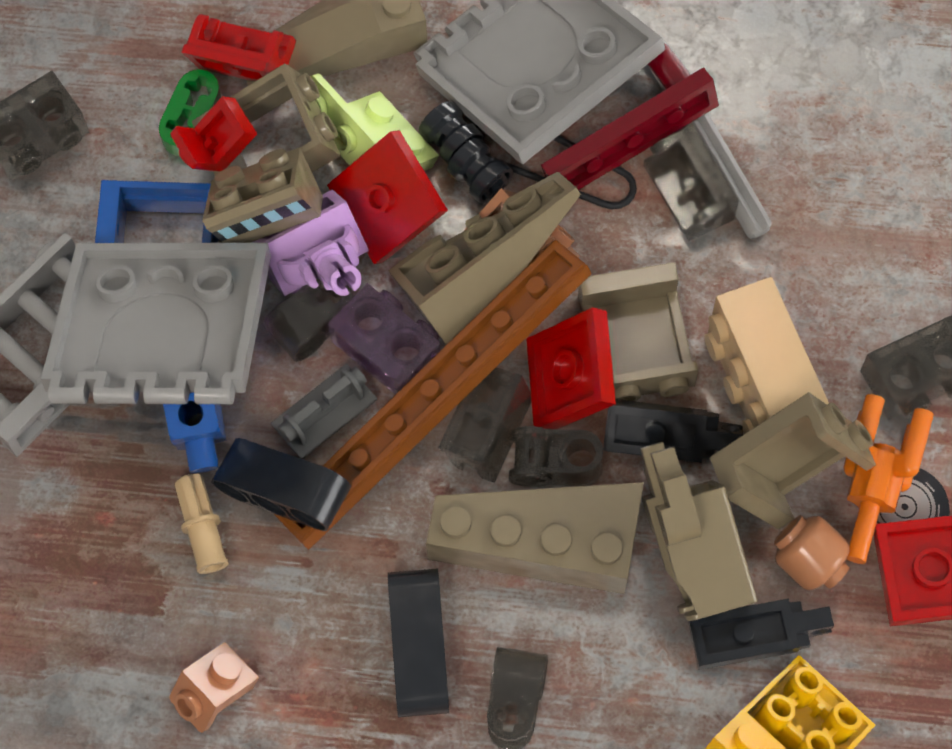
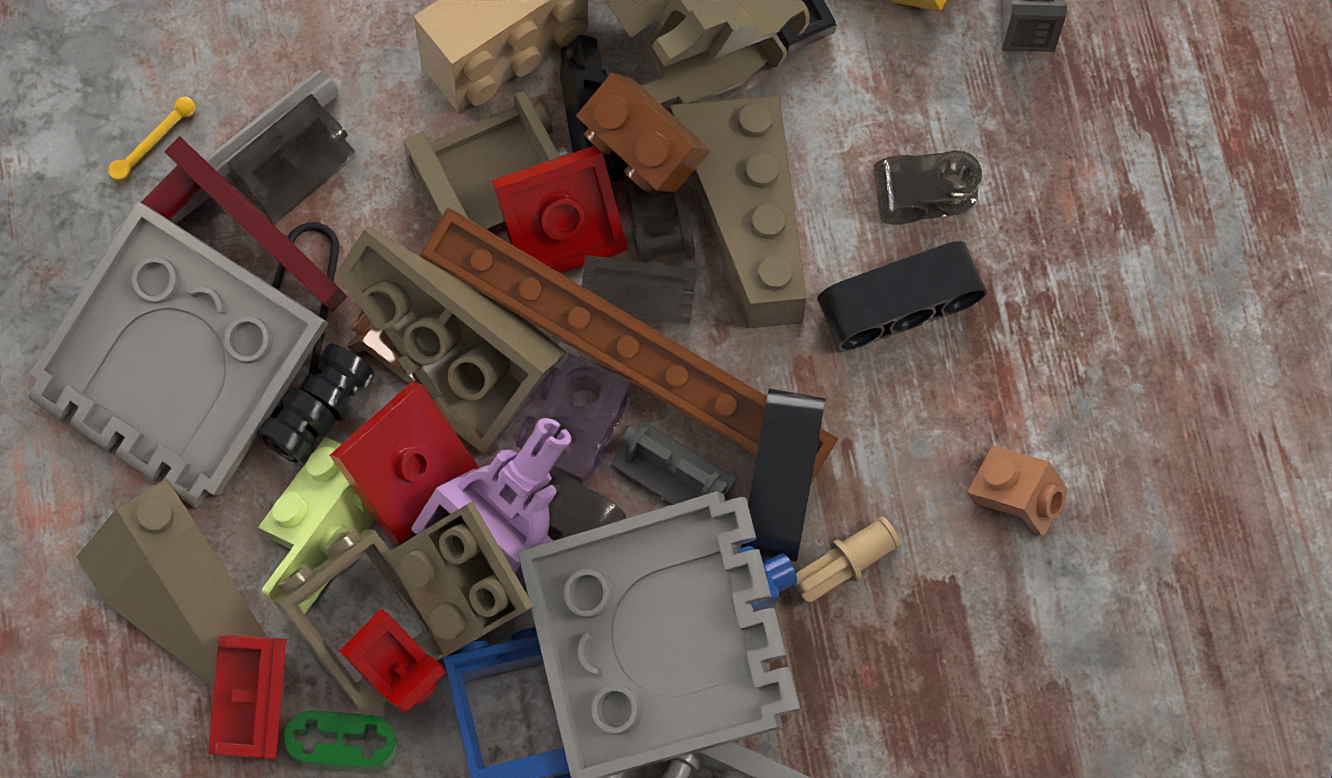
camera: 110 degrees left, 0 degrees up
none -> yellow hinge [108,97,195,184]
none -> dark orange brick [576,73,711,192]

